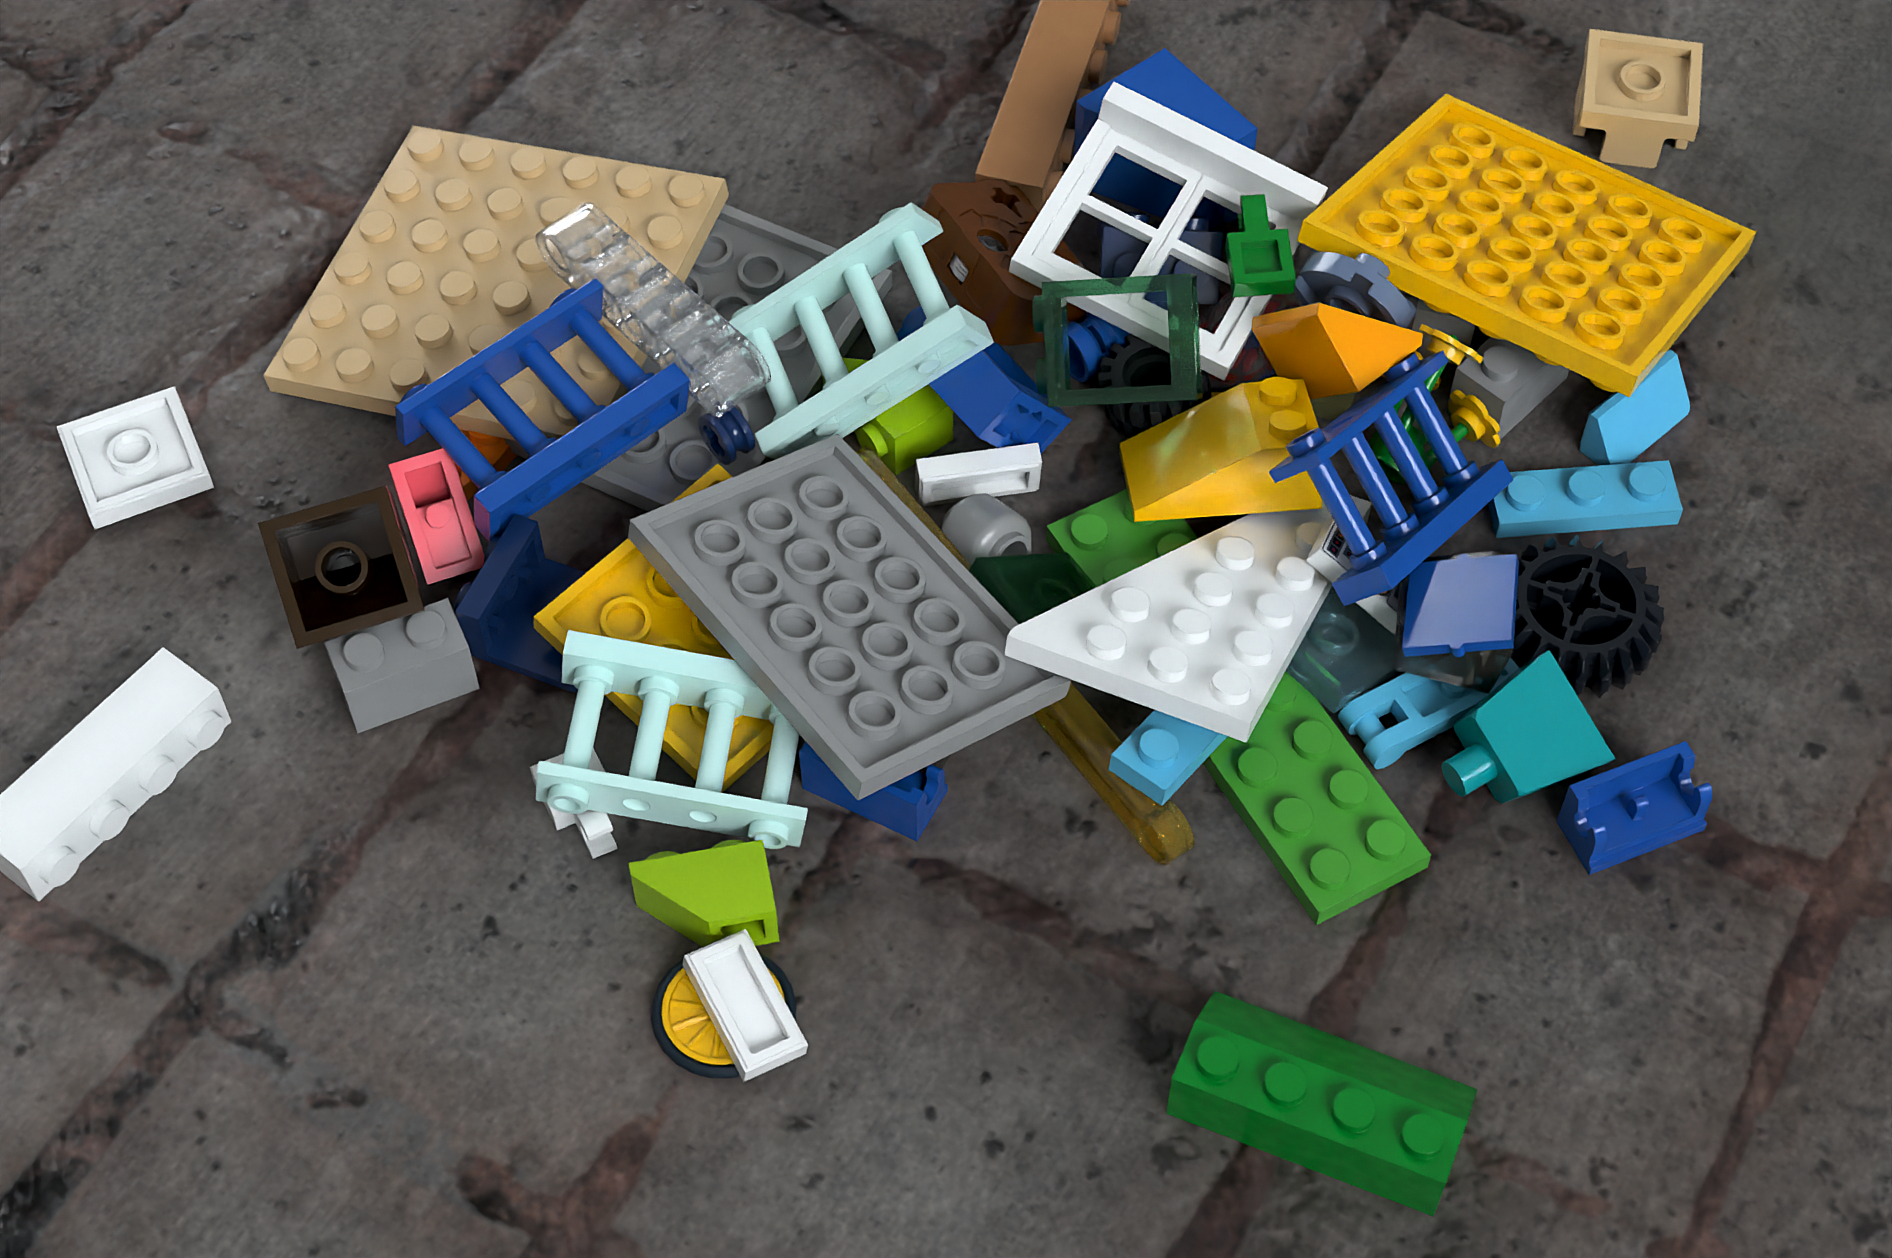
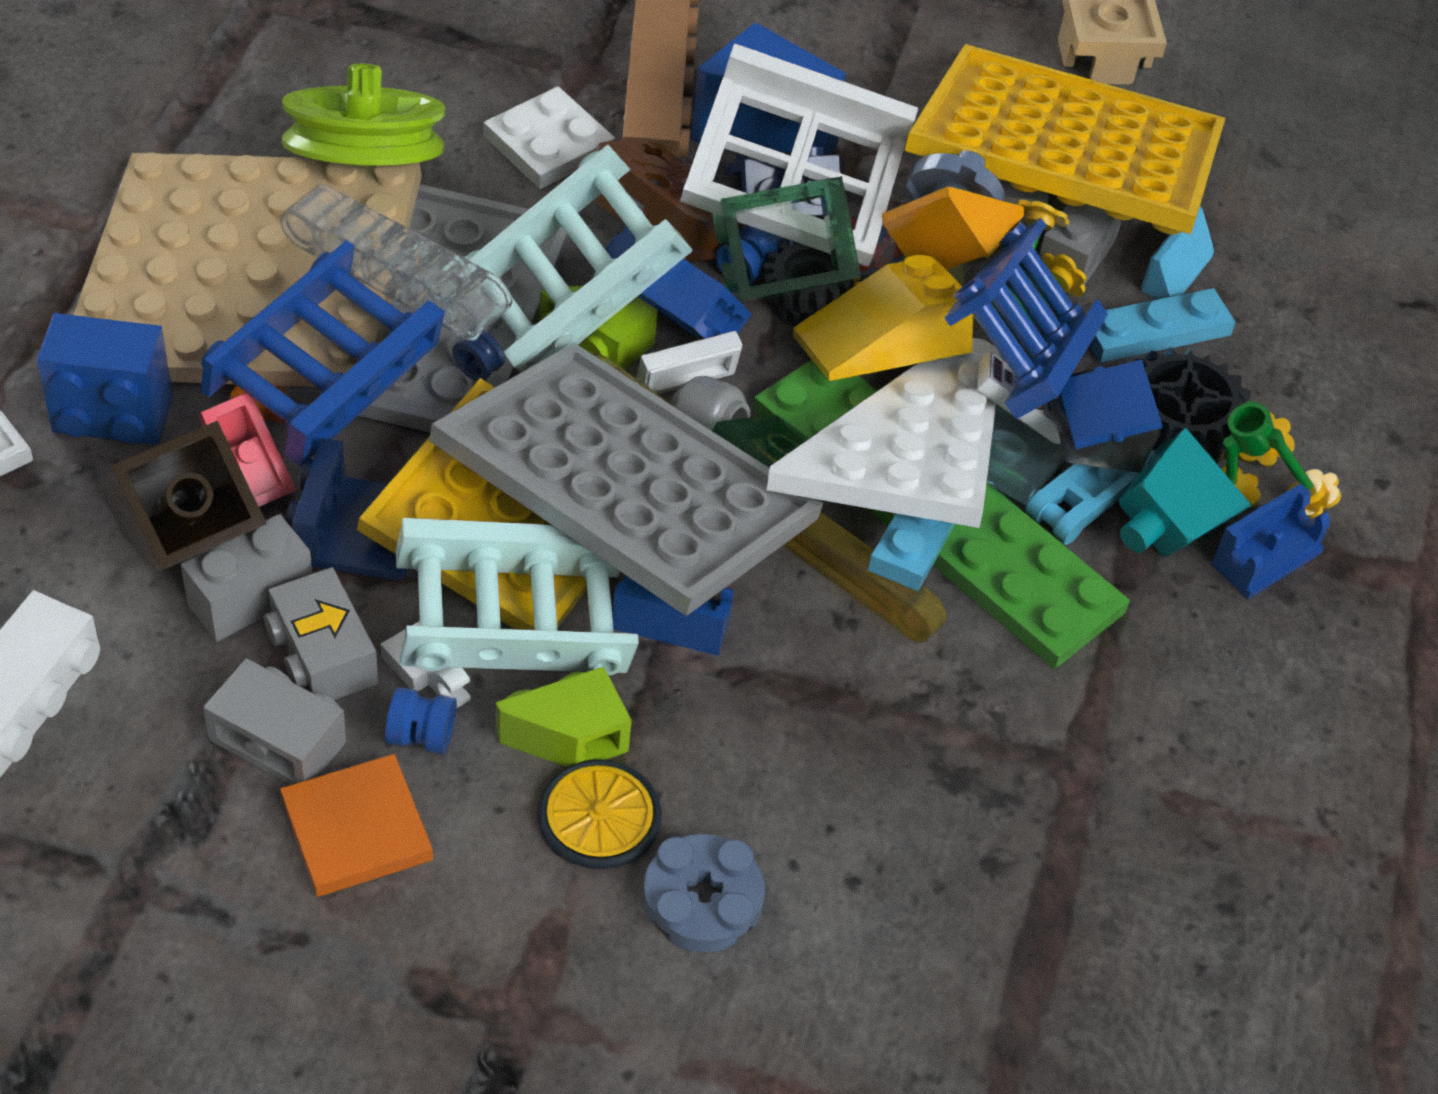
camera: 20 degrees left, 5 degrees down
white tile [683,929,808,1082] -> none
green slope [1166,991,1478,1217] -> none
green plate [1225,194,1296,298] -> none
none -> blue brick [36,313,173,445]
none -> light grey brick [203,658,346,785]
none -> light grey brick [263,567,378,700]
none -> orange tile [280,754,433,897]
none -> lime wheel [282,63,445,166]
none -> blue wheel [385,687,457,755]
none -> white plate [483,86,616,189]
none -> sand blue plate [643,834,765,952]
none -> plant [1221,401,1341,519]

